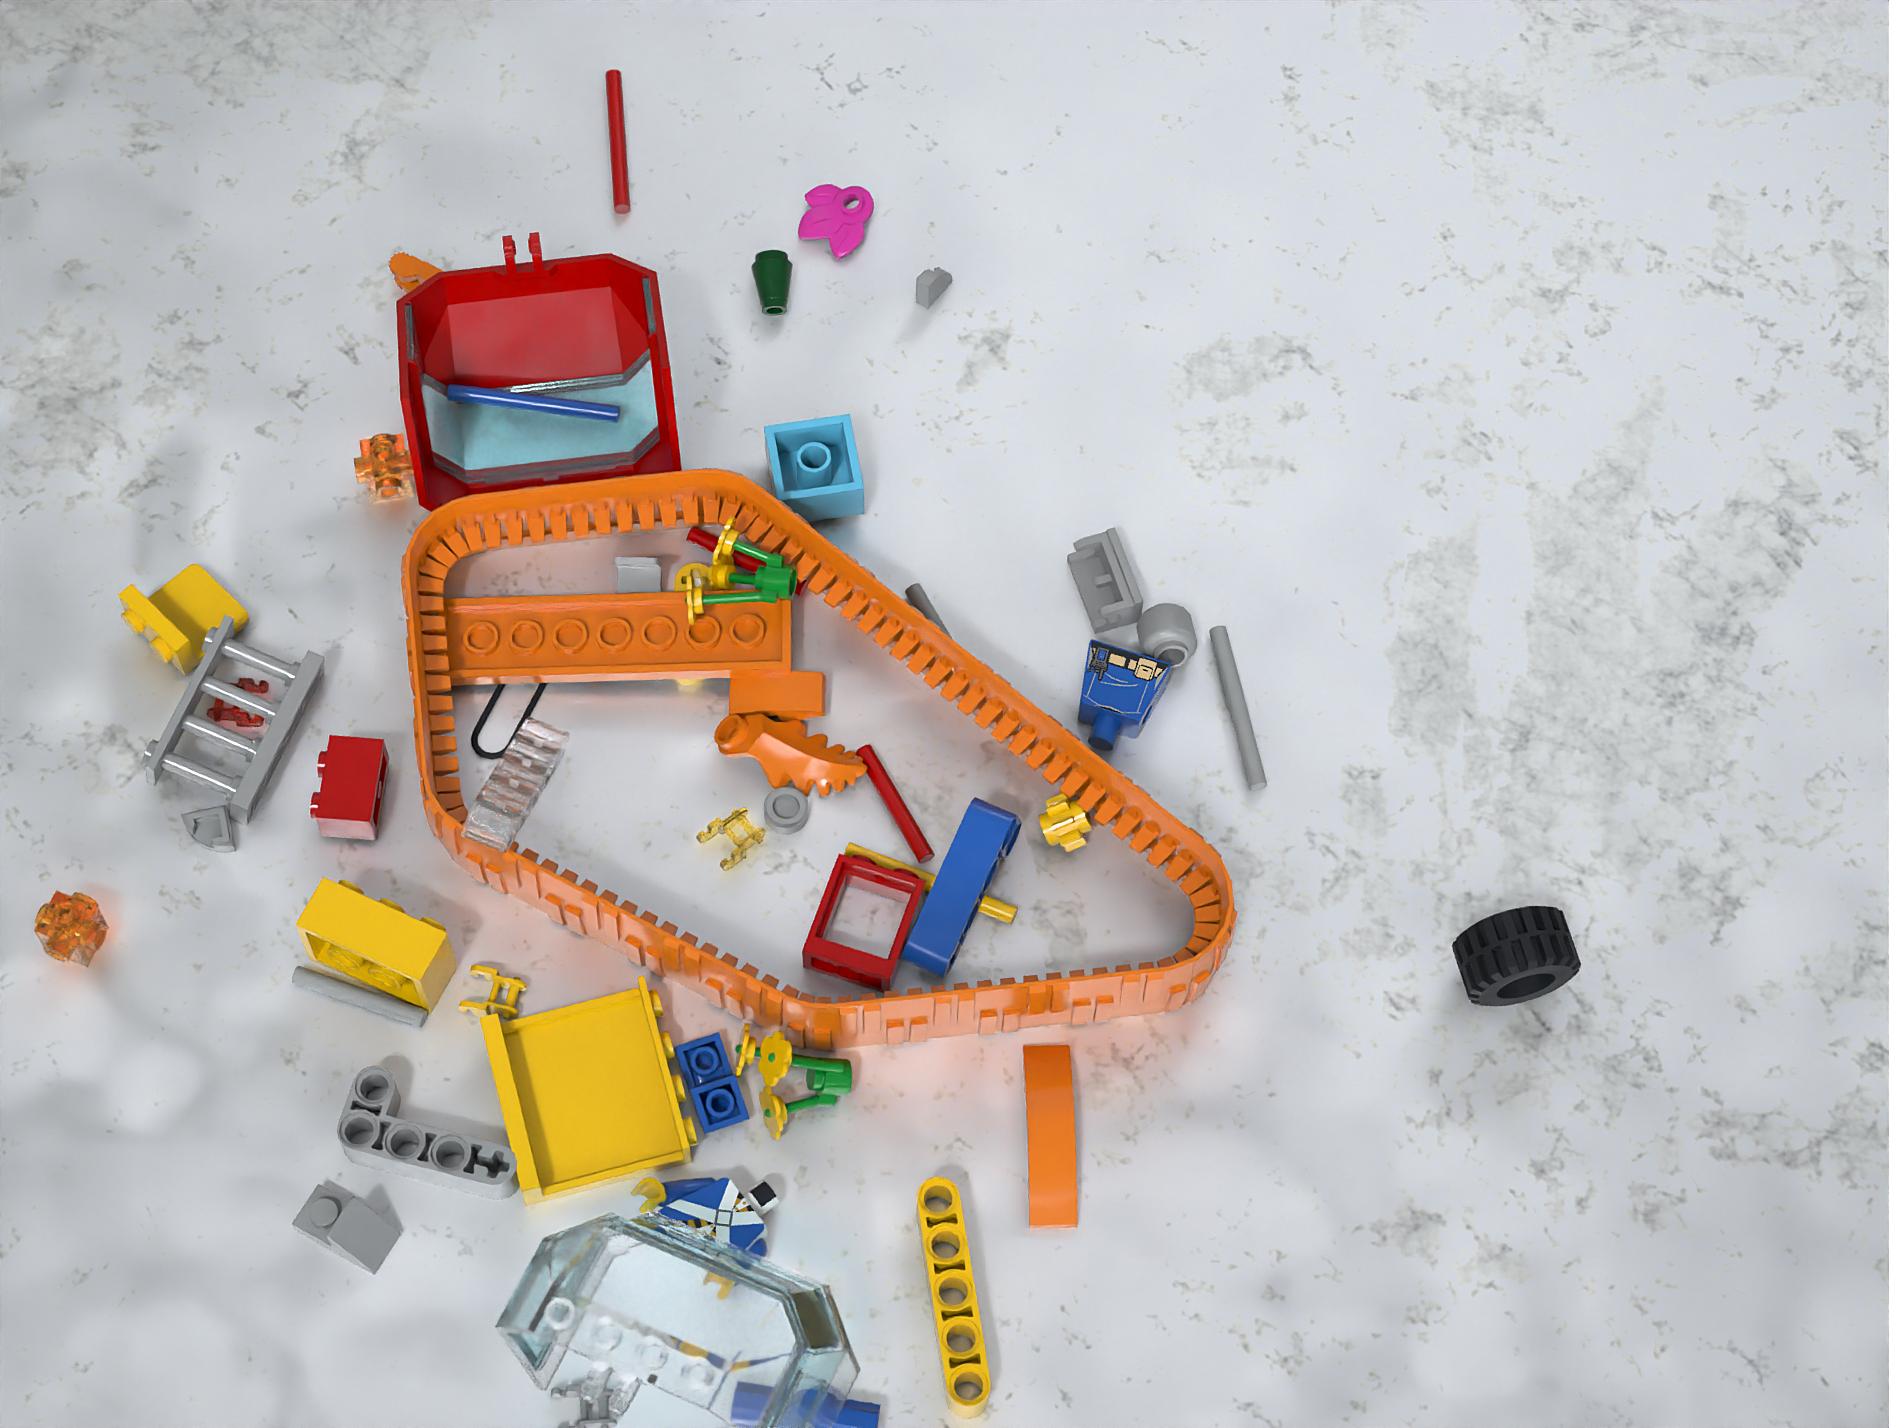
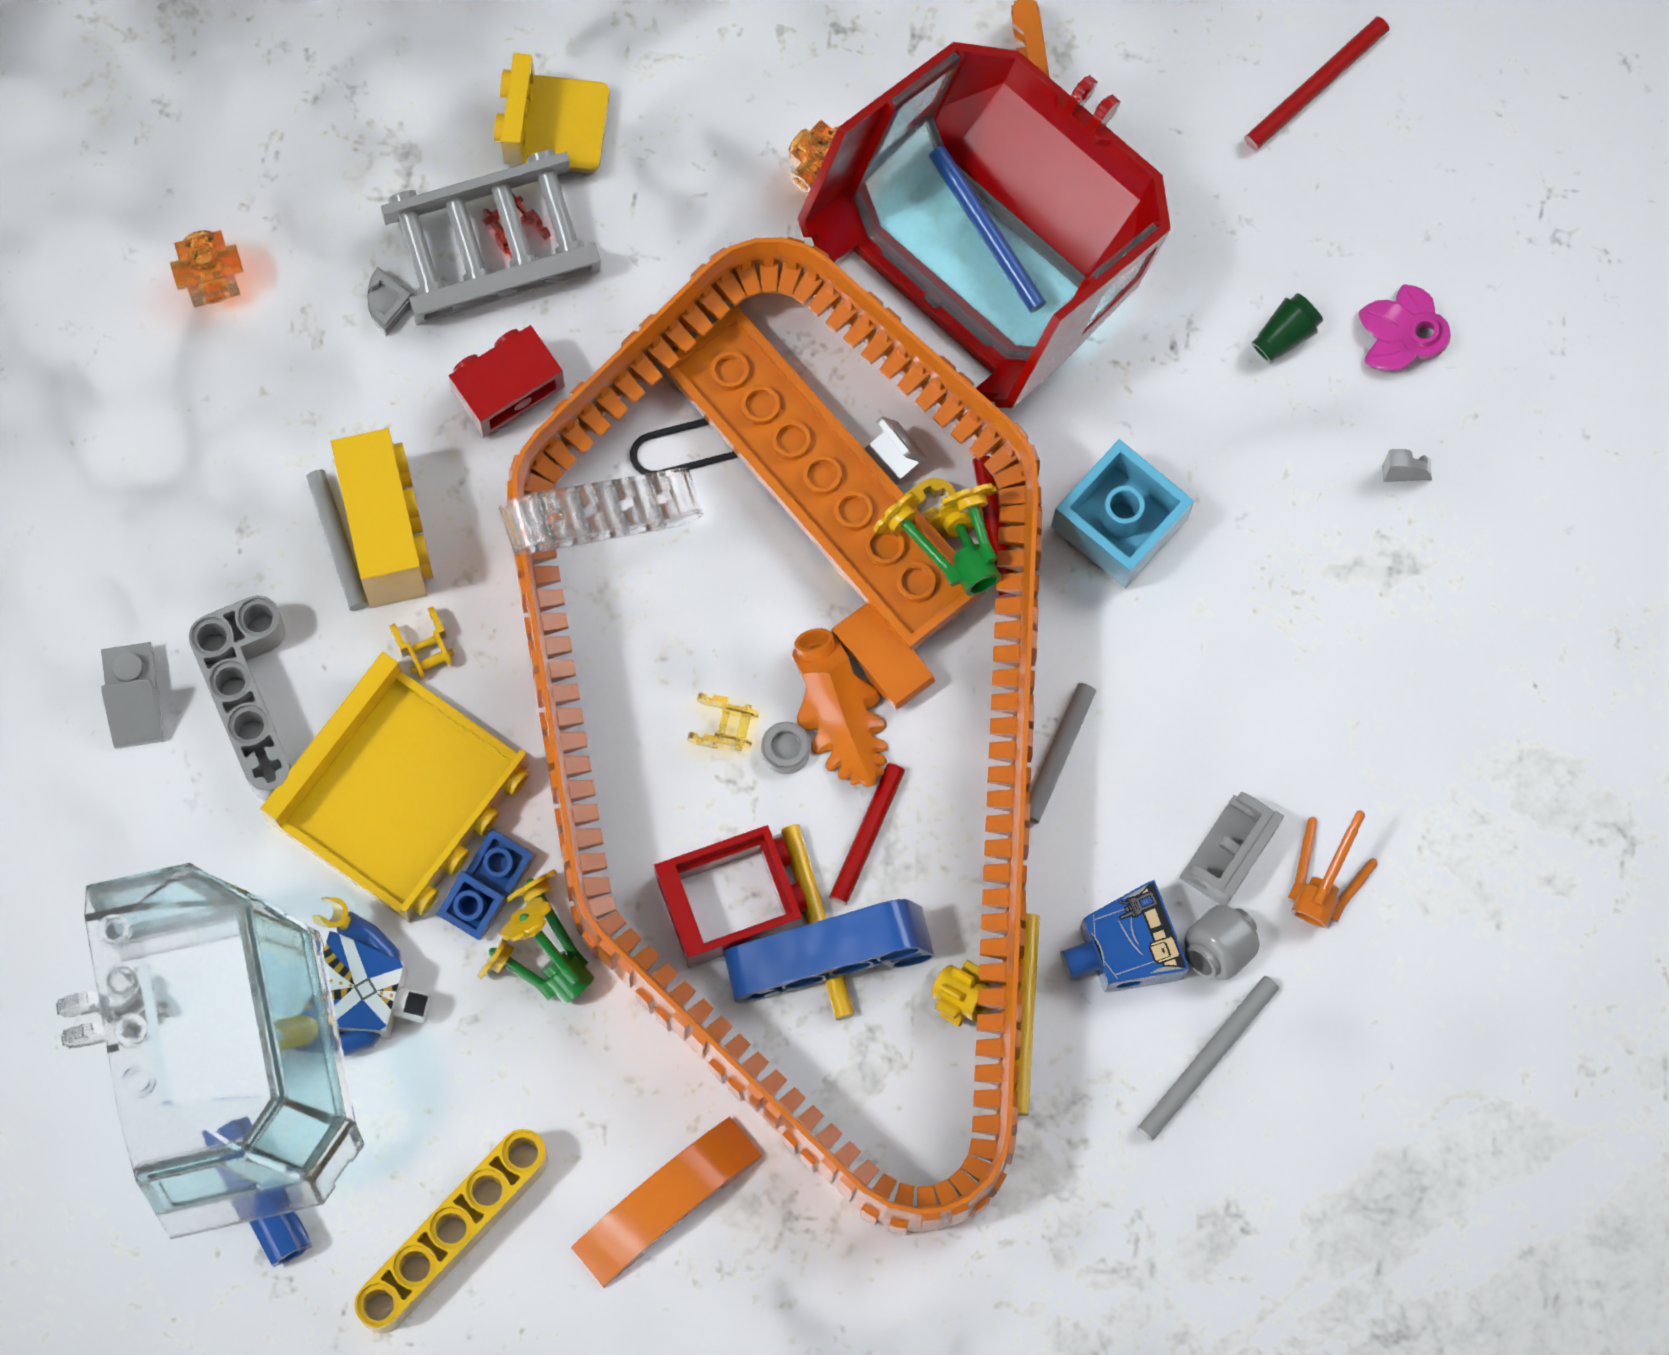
camera: 50 degrees right, 10 degrees up
none -> orange plant [1288,810,1378,928]

